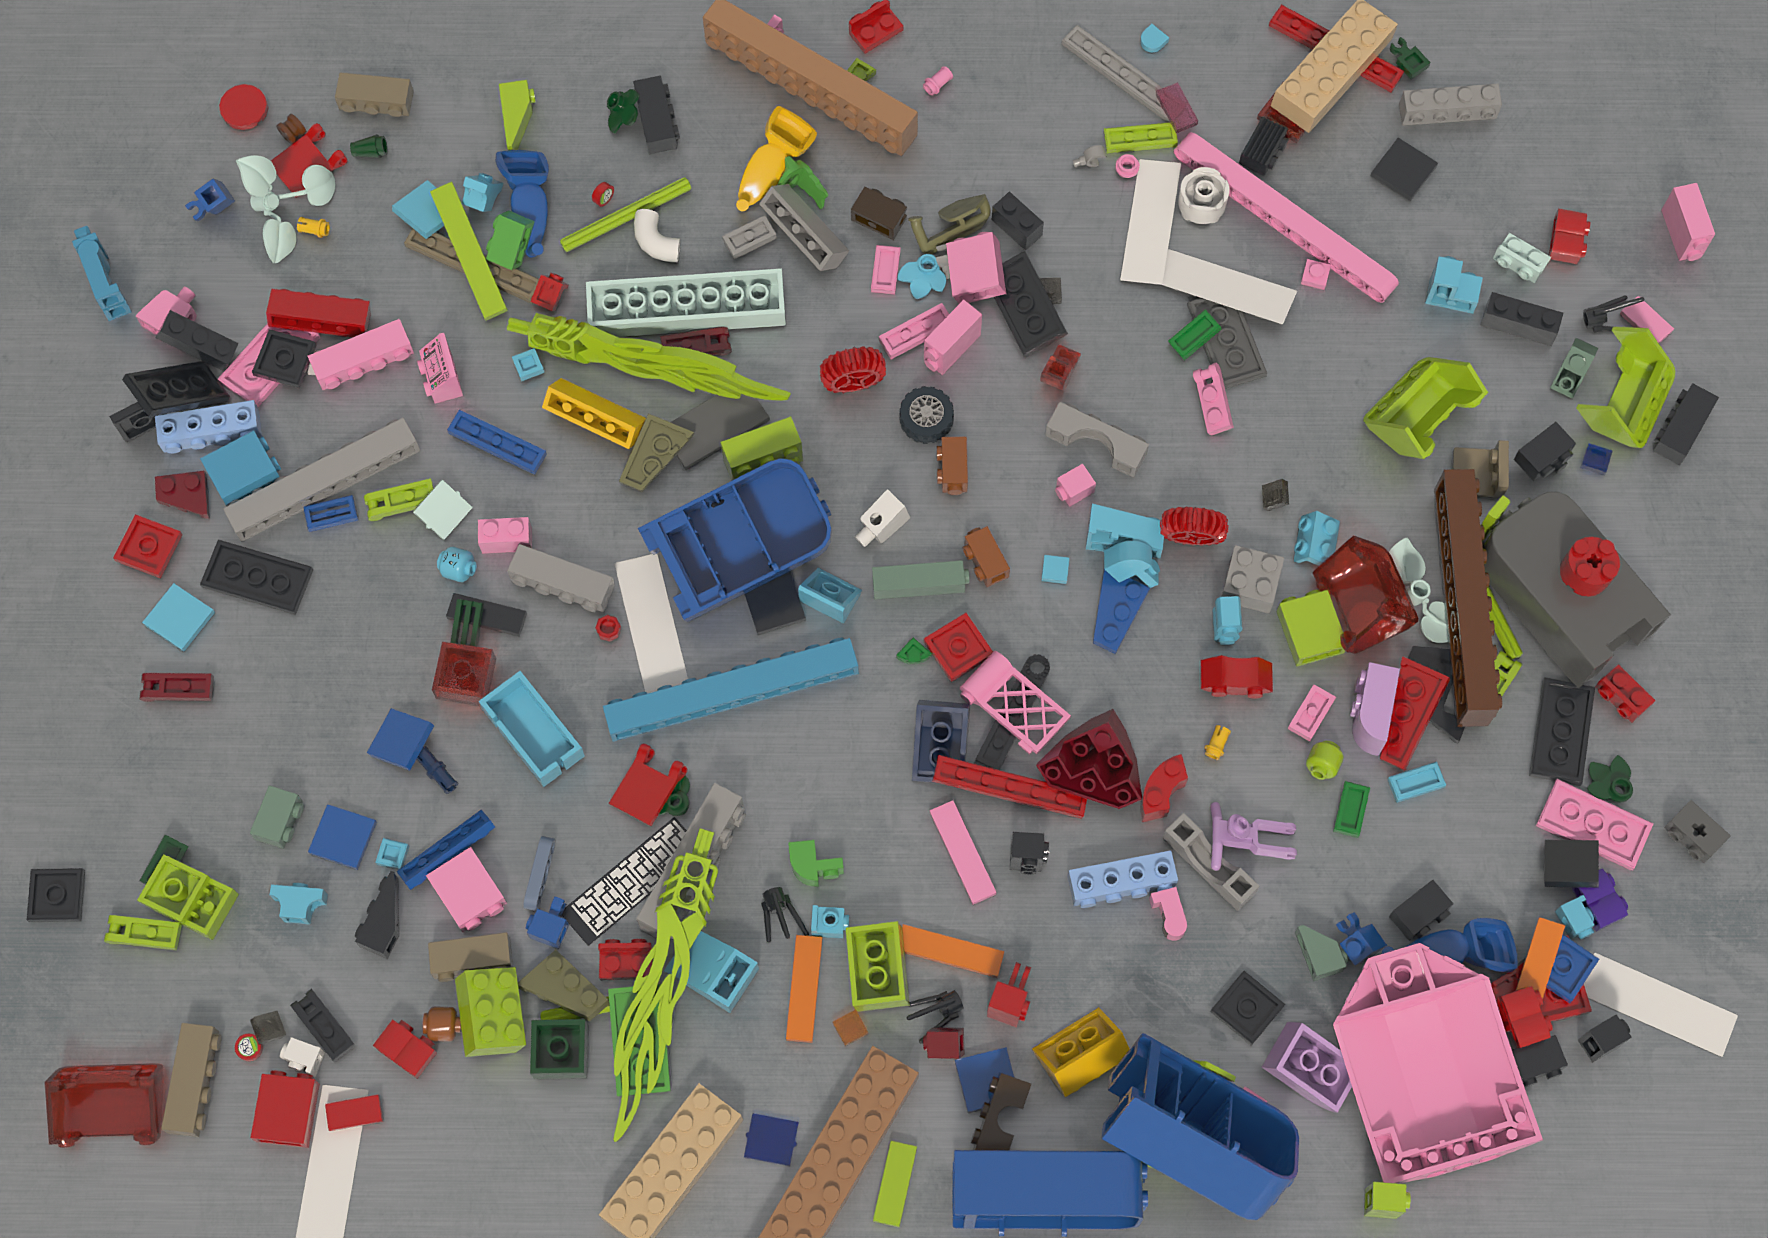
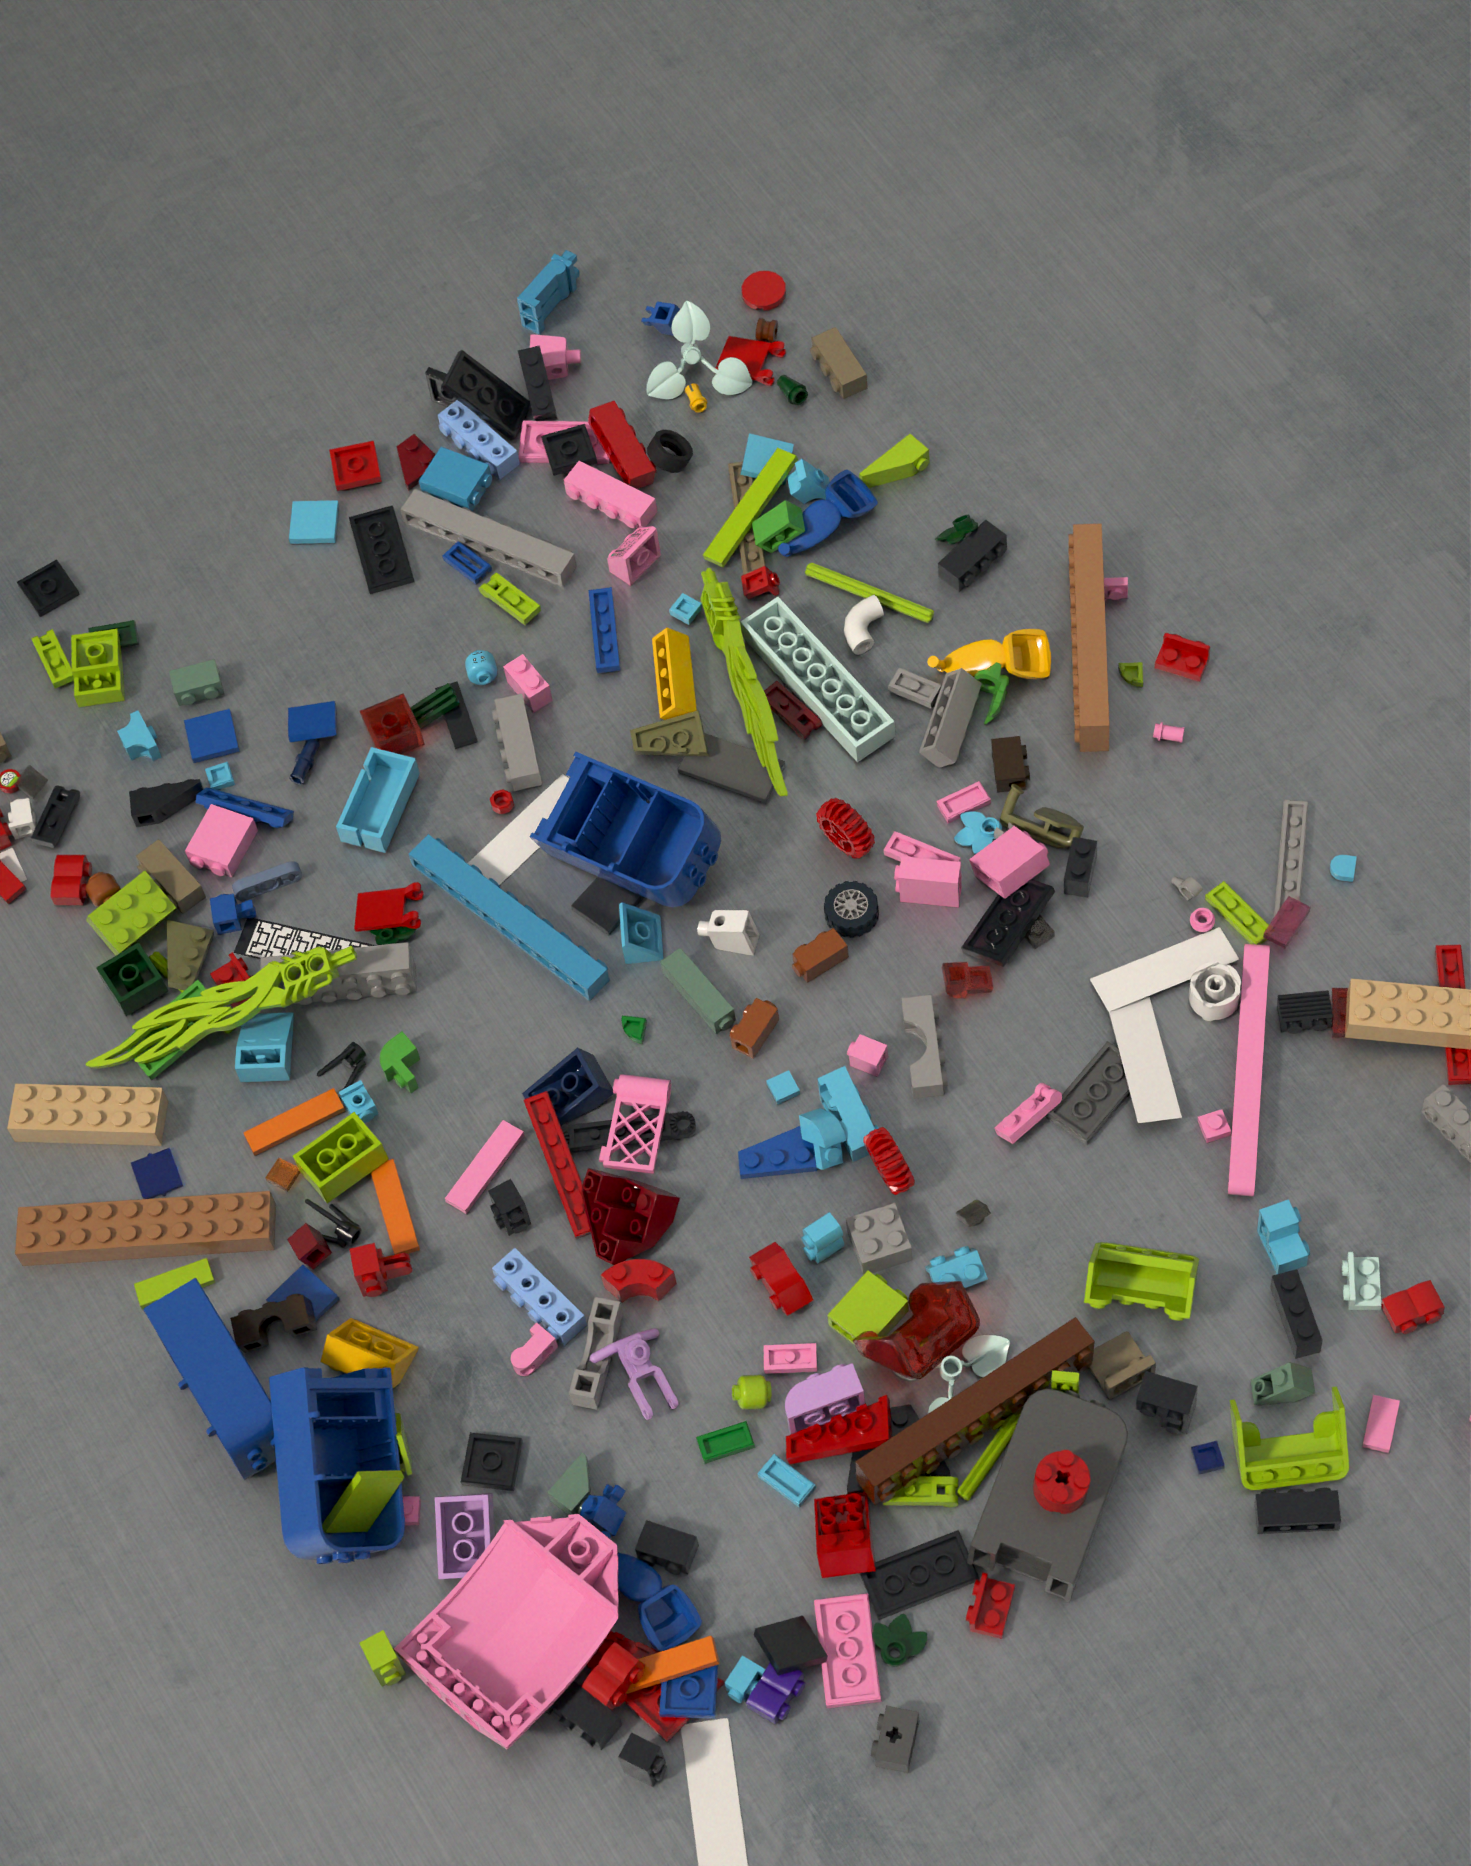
camera: 65 degrees right, 10 degrees down
dark red plate [139,673,214,702] -> none
light aqua piece [413,480,473,540] -> none
red tile [592,182,614,207] -> none
lime brick [720,416,803,481] -> none
red plate [923,613,993,682] -> none
green tile [1168,309,1222,361] -> none
yellow pin [1204,725,1231,760] -> none
black tile [1370,138,1438,201] -> none
black plant [1583,295,1645,333] -> none
none -> lime tile [322,1470,404,1533]
none -> black tyre [647,429,693,473]
none -> red slope [814,1492,876,1578]

